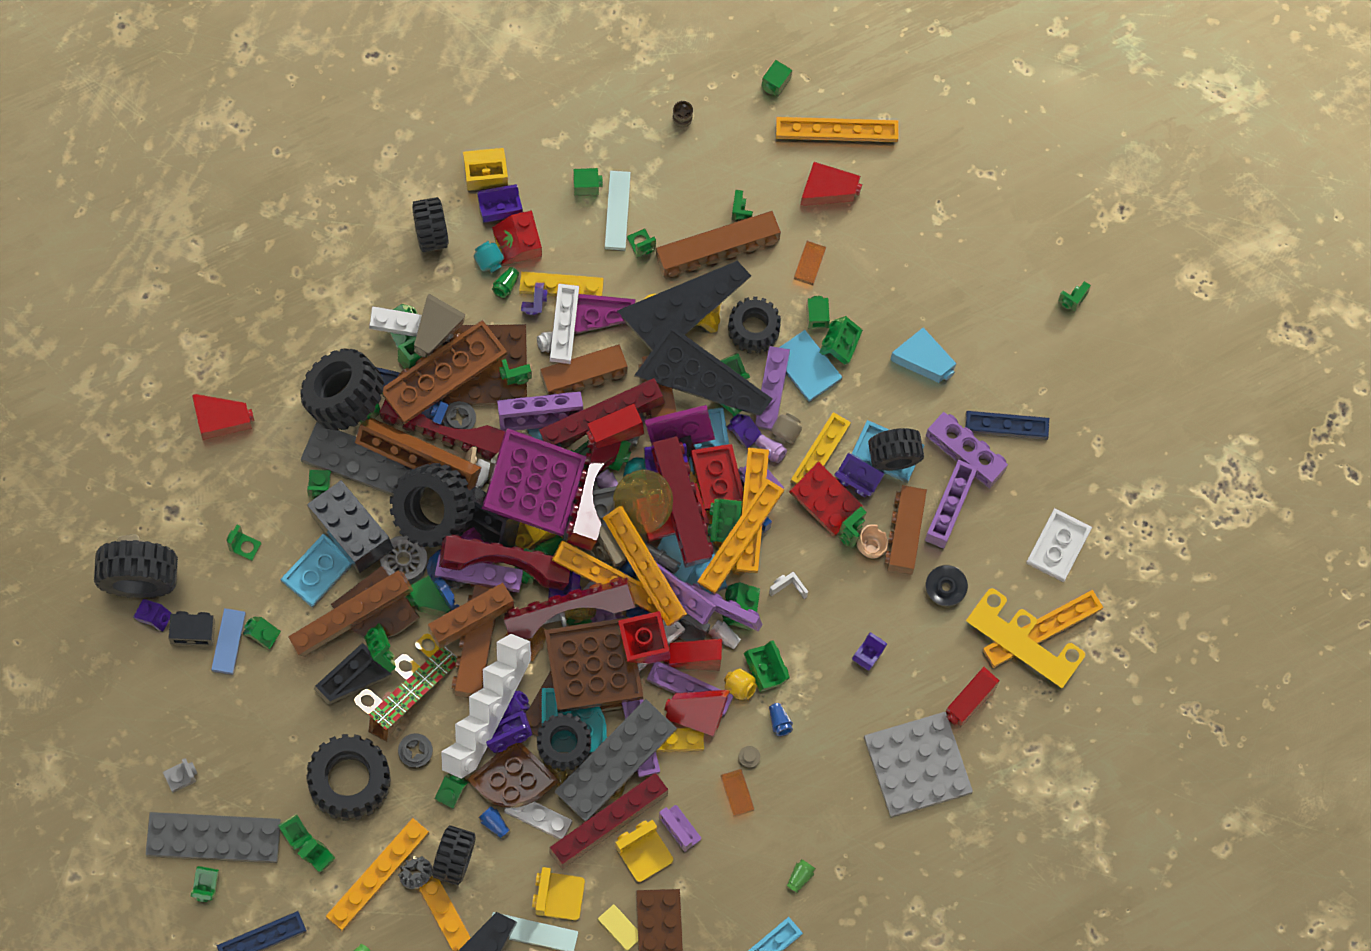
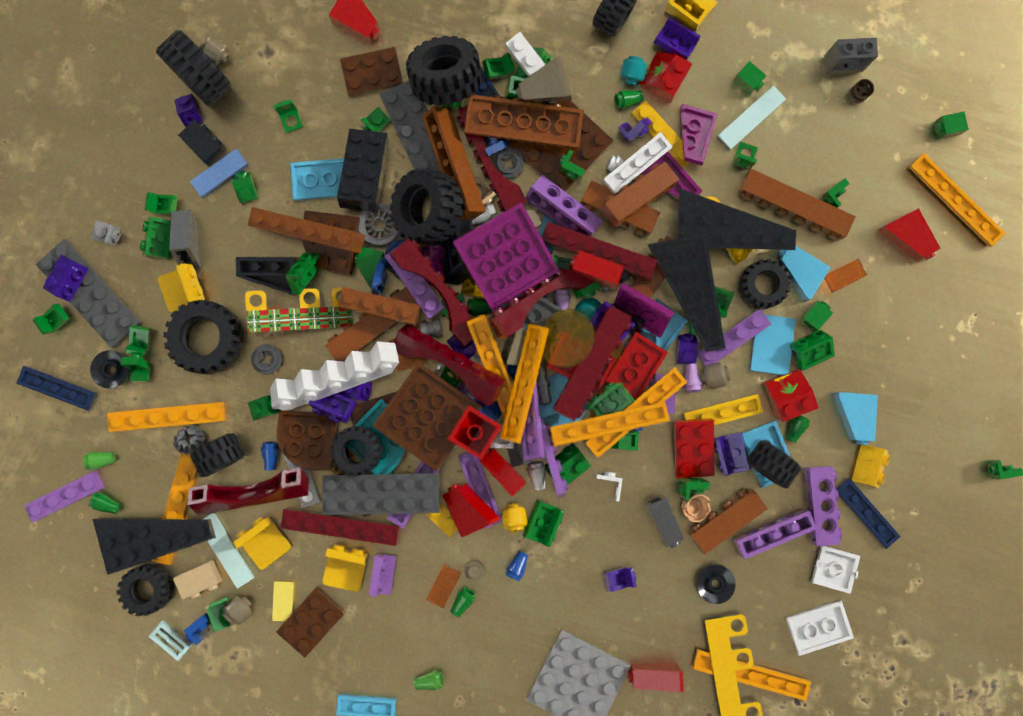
camera: 50 degrees right, 15 degrees up
none -> dark purple bracket [43,254,88,302]
none -> black dish [90,350,129,389]
none -> green bracket [140,217,171,259]
none -> green bracket [145,192,178,215]
none -> yellow bracket [158,263,205,312]
none -> dark grey slope [170,210,201,269]
none -> dark red arch [188,467,309,515]
none -> reddish brown plate [340,47,403,97]
none -> light grey wheel [420,318,443,338]
none -> green cone [450,587,476,617]
none -> green bracket [482,53,514,80]
none -> dark orange brick [602,162,679,228]
none -> green bracket [610,431,639,451]
none -> dark grey slope [644,495,684,548]
none -> magenta wing [680,103,718,166]
none -> red slope [764,369,819,422]
none -> medium azure slope [778,246,831,302]
none -> green cone [786,415,810,443]
none -> white plate [811,546,860,594]
none -> dark grey window [824,38,878,74]
none -> yellow bracket [852,444,890,488]

